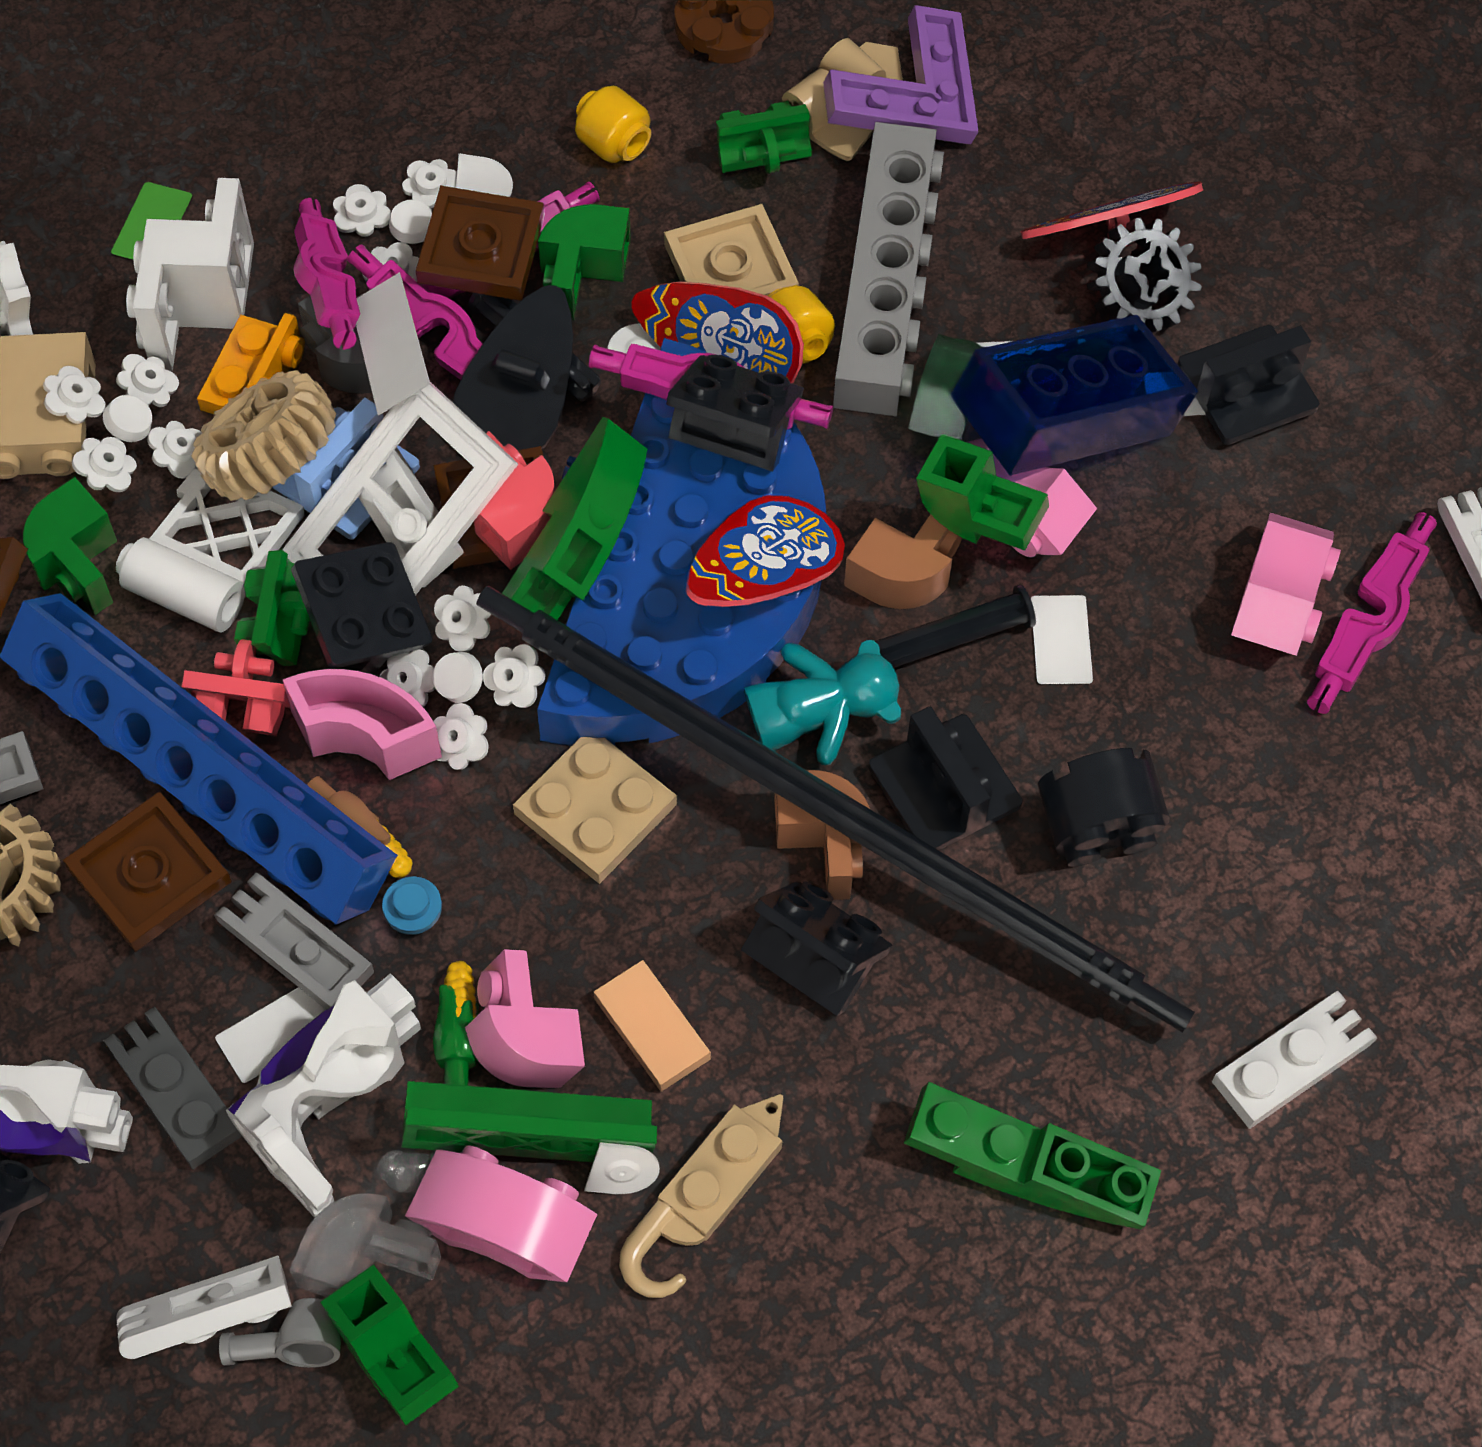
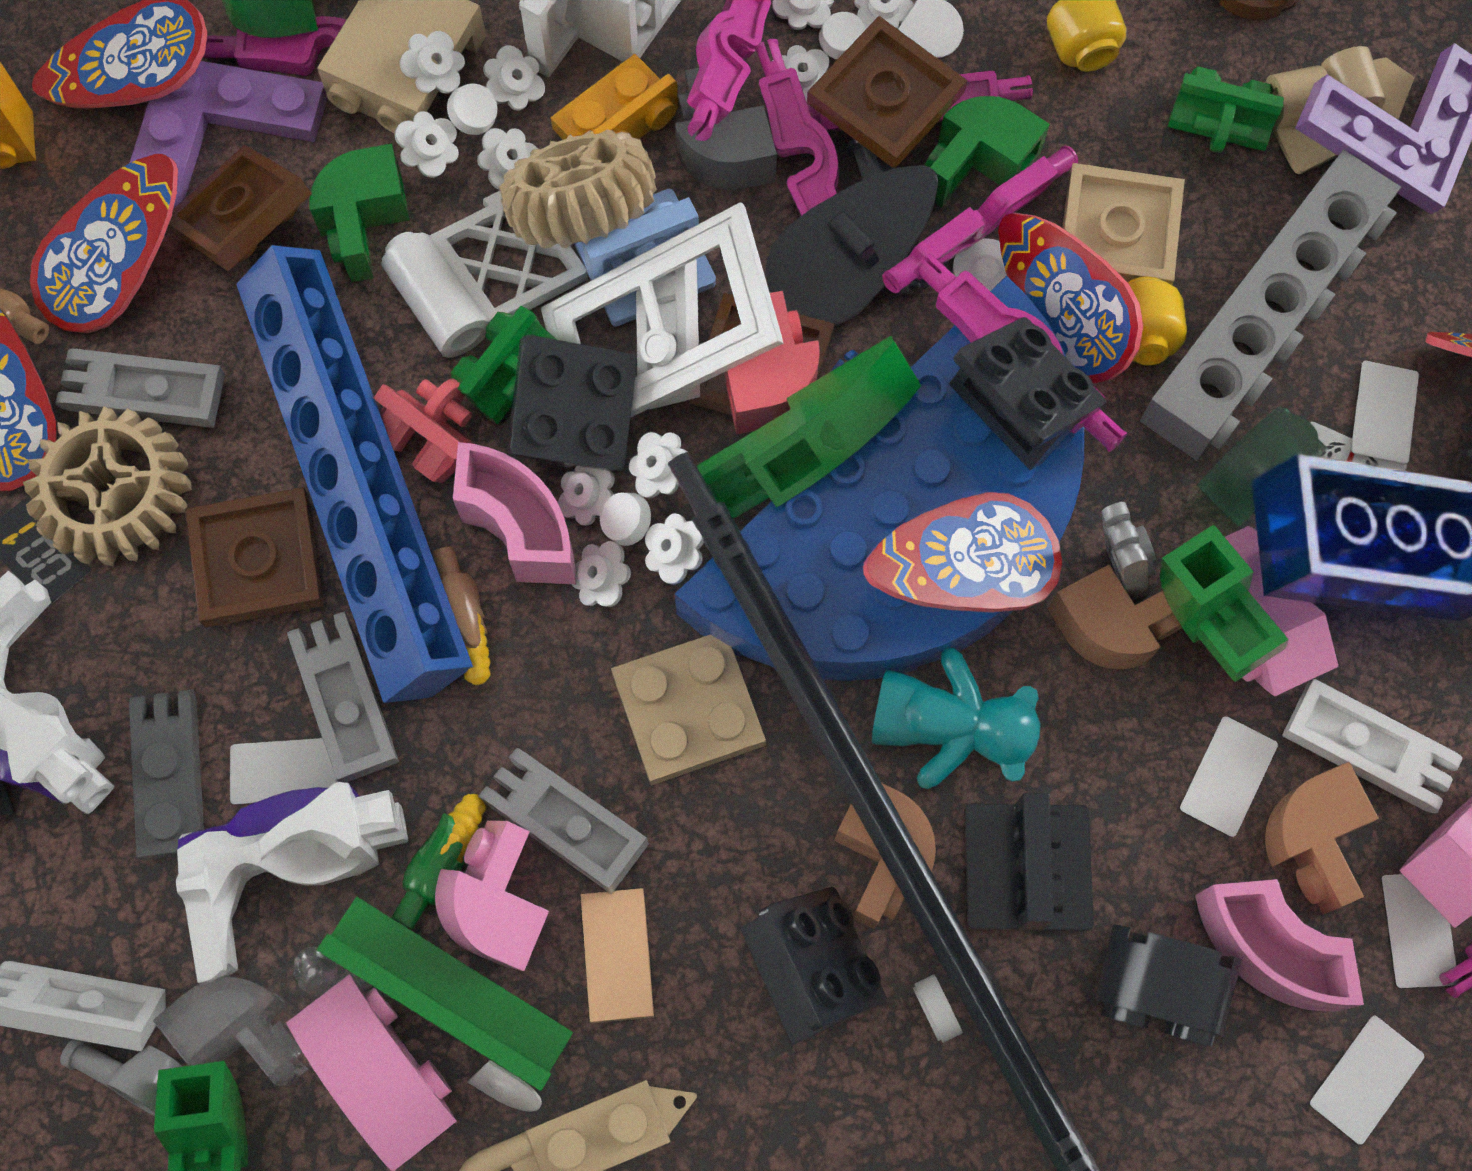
camera: 30 degrees right, 10 degrees up
white sticker [356,272,430,416] -> none
dark azure plate [382,876,442,934] -> none
black axle [875,584,1036,668] -> none
none -> light grey hinge [478,748,649,894]
none -> dark pink piece [882,146,1078,293]
none -> white tile [913,974,963,1043]
none -> light grey hinge [1101,502,1156,601]
none -> bright pink brick [1195,879,1364,1011]
none -> nougat brick [1265,762,1379,915]
none -> white hinge [1282,679,1462,813]
none -> white sticker [1310,1016,1424,1144]
none -> white sticker [1351,361,1419,464]
none -> white sticker [1382,874,1458,988]

